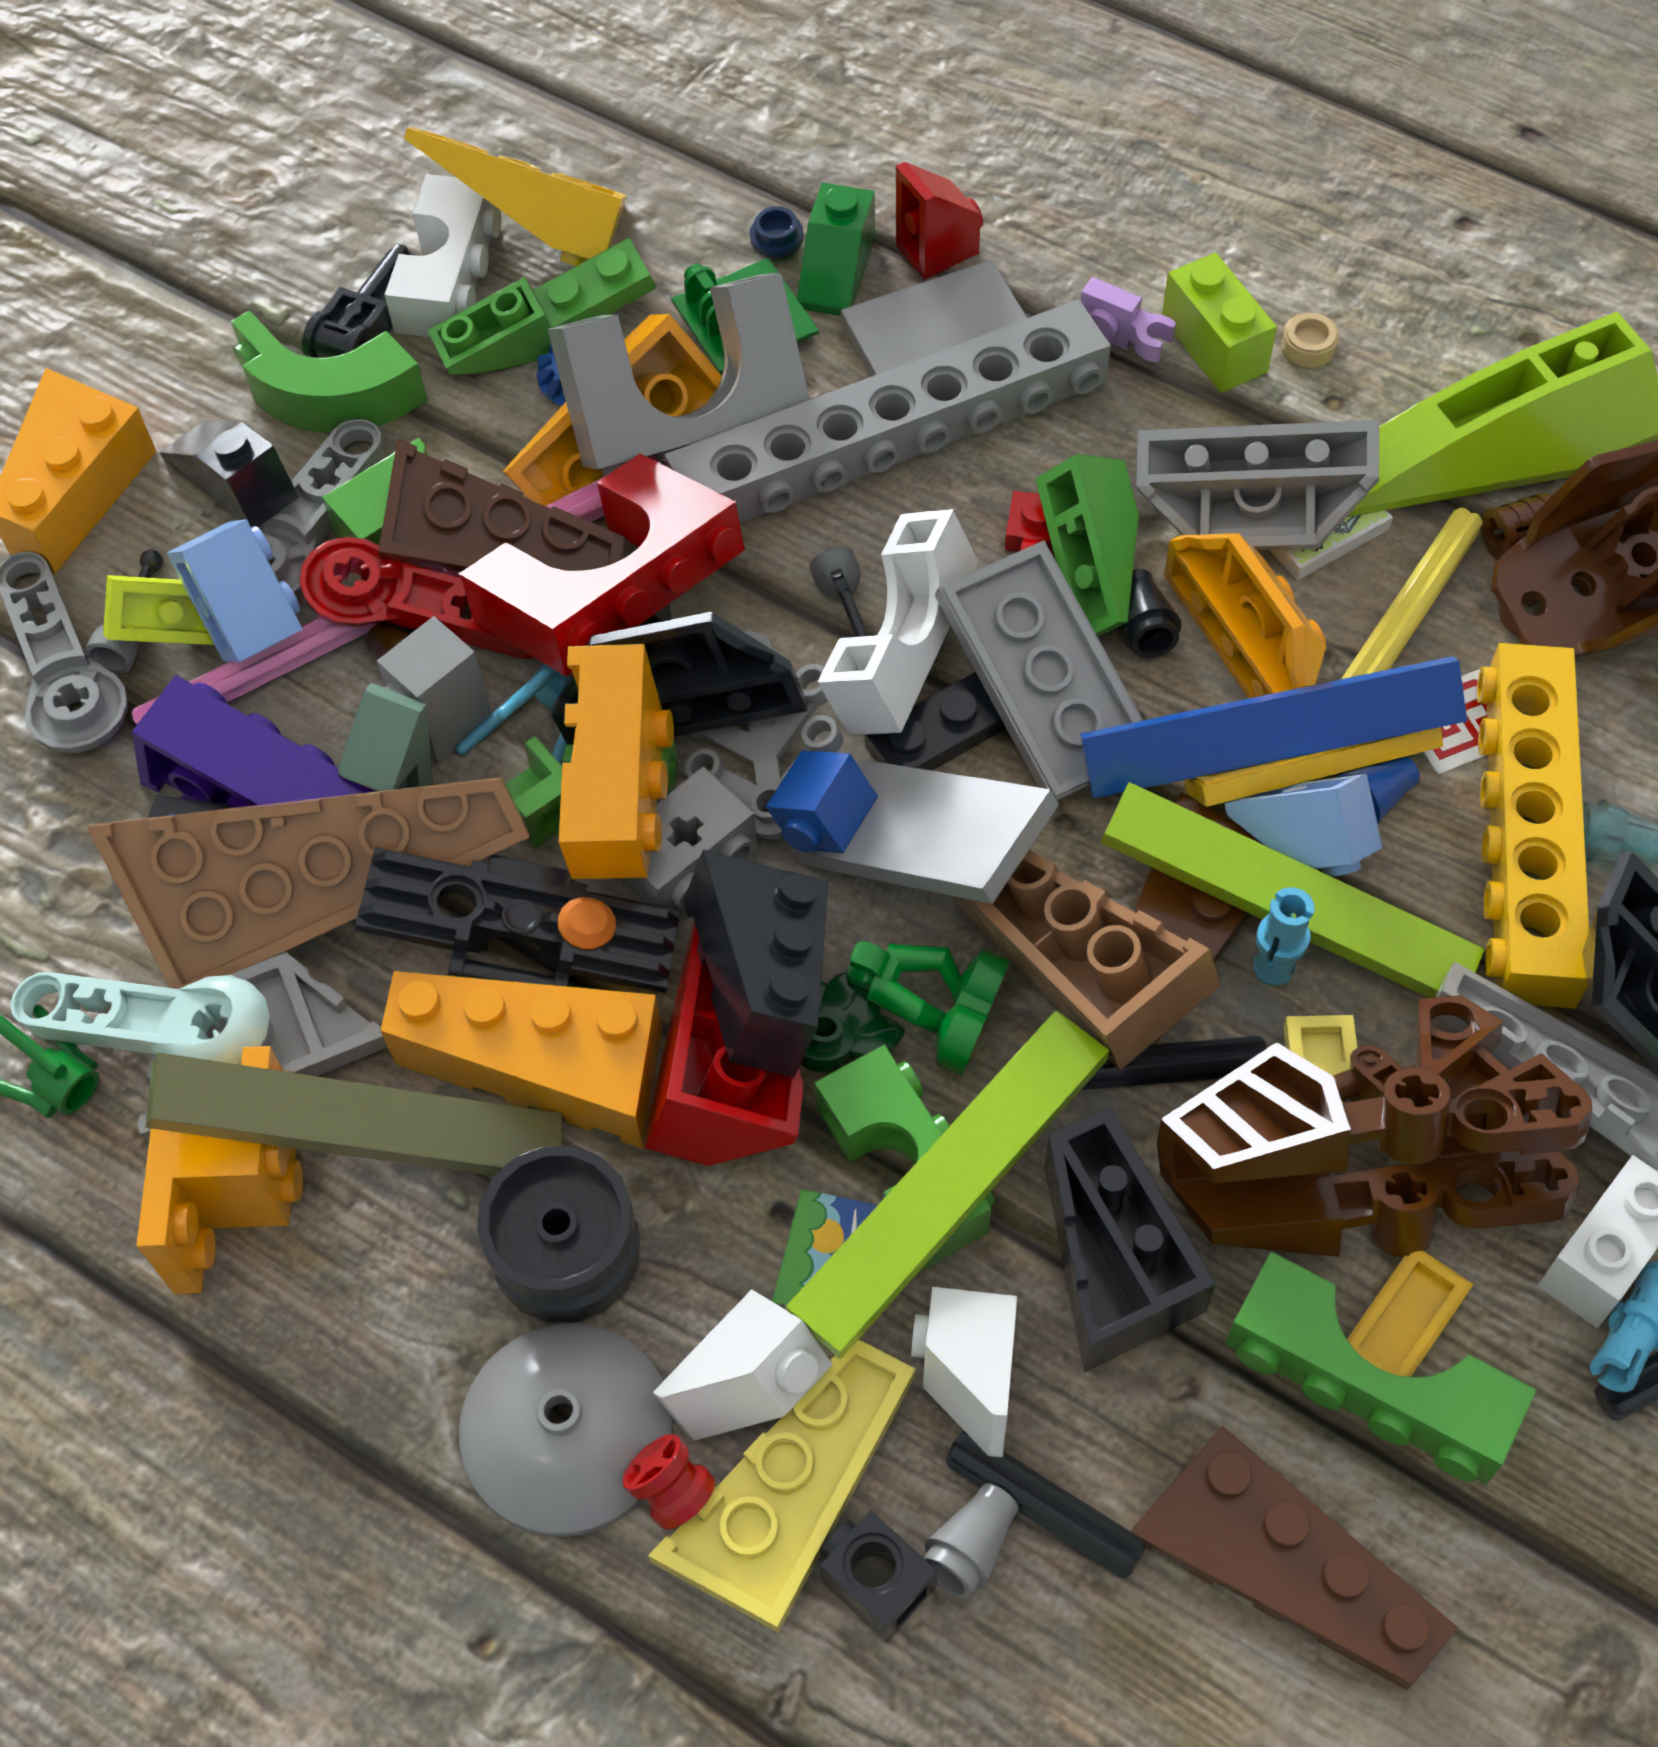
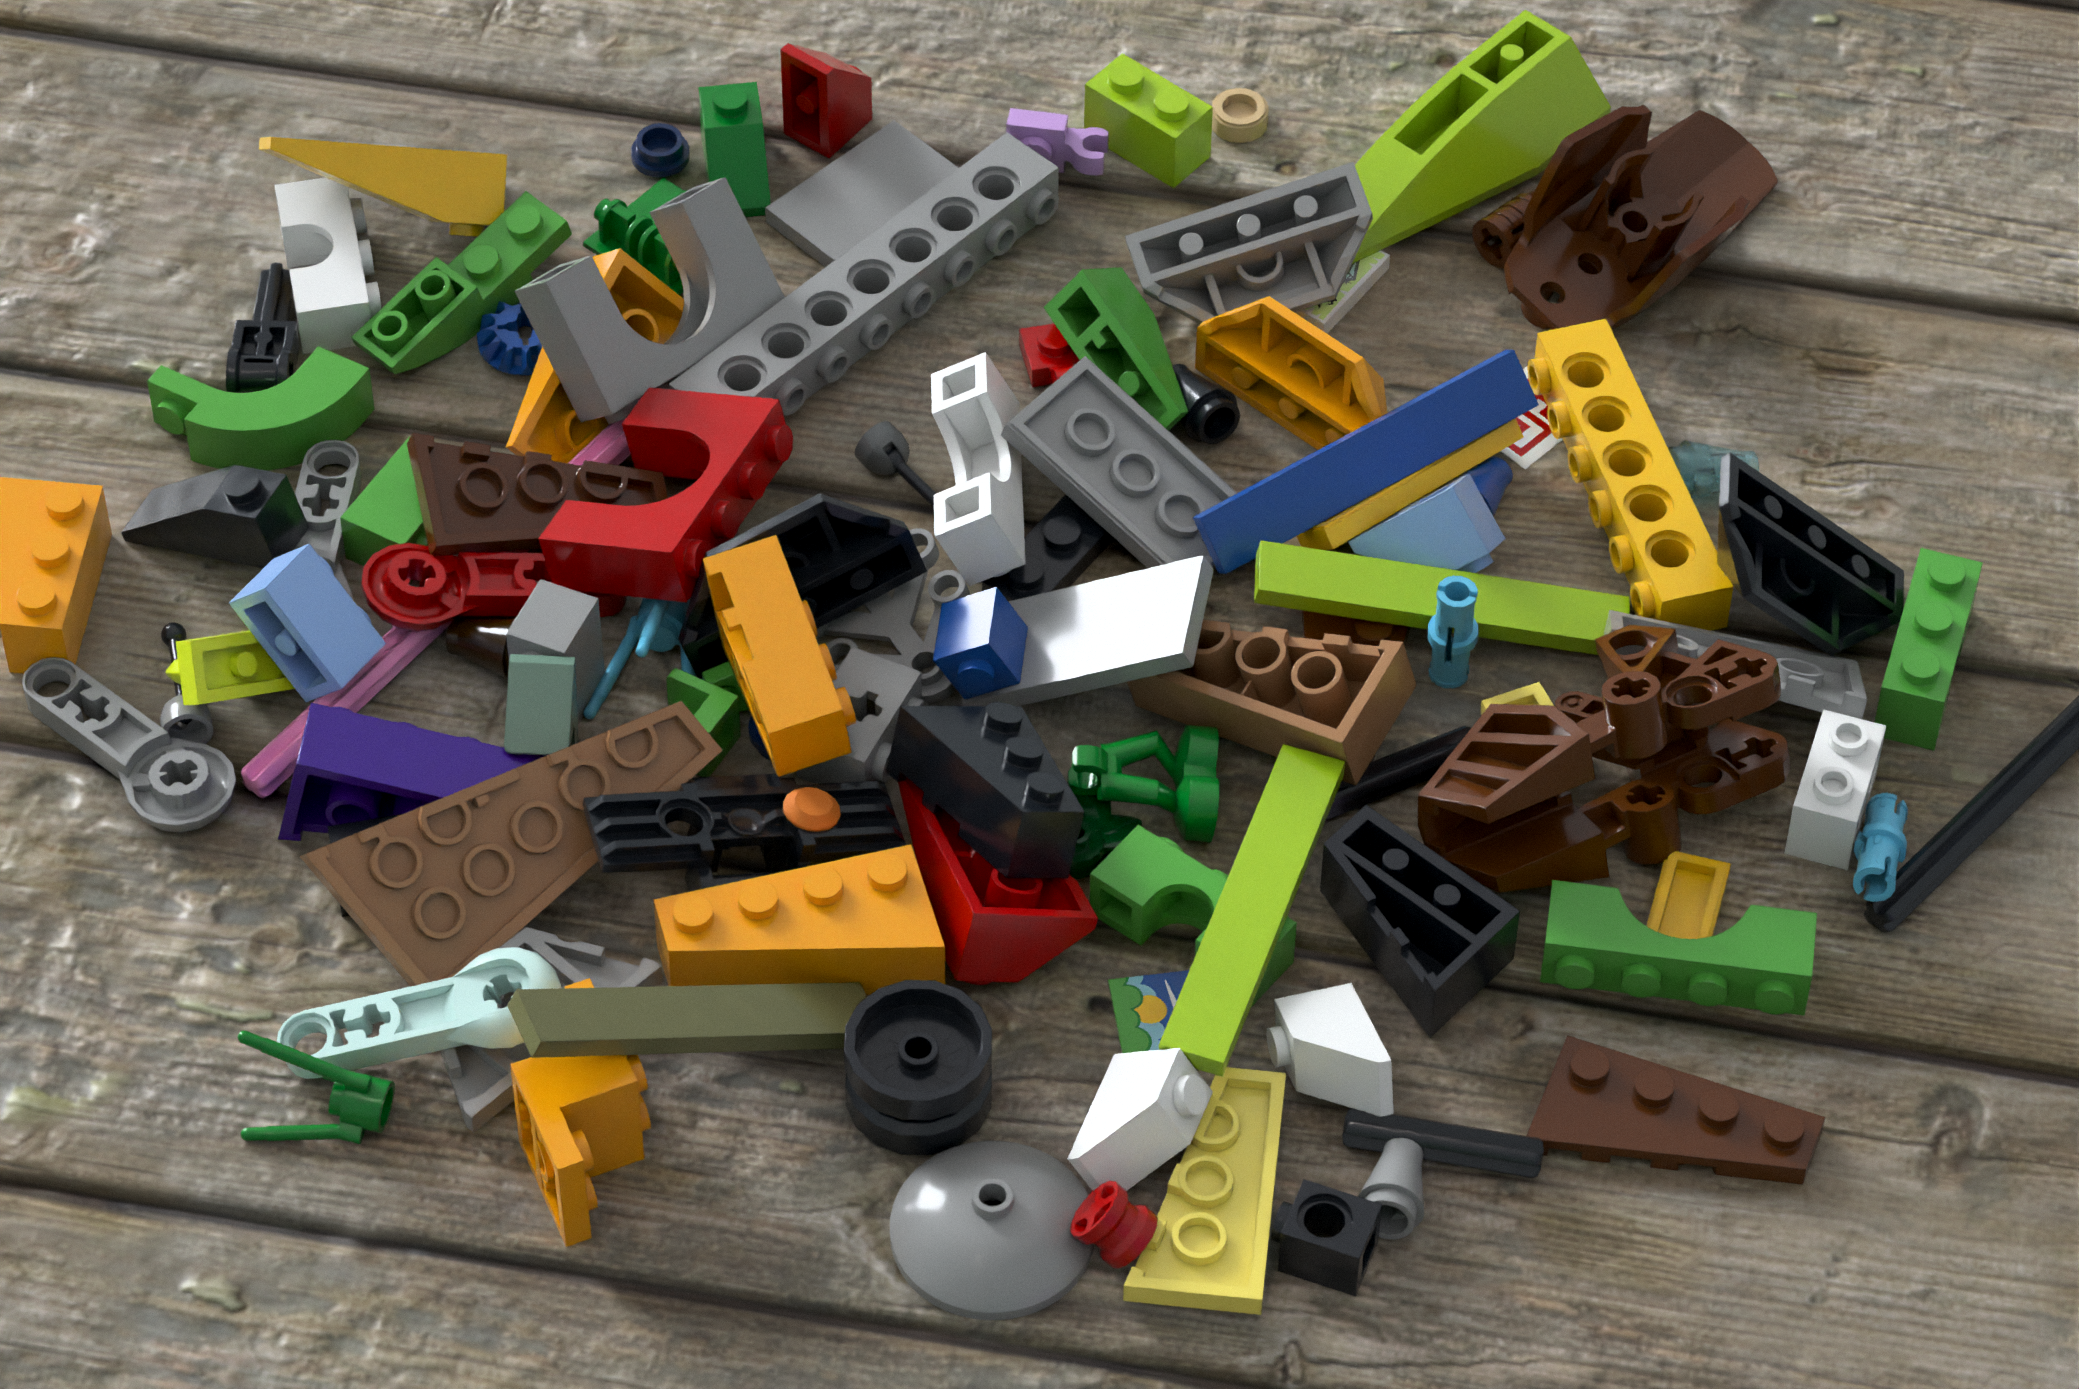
camera: 25 degrees left, 10 degrees down
light yellow axle [1341,508,1483,679] -> none

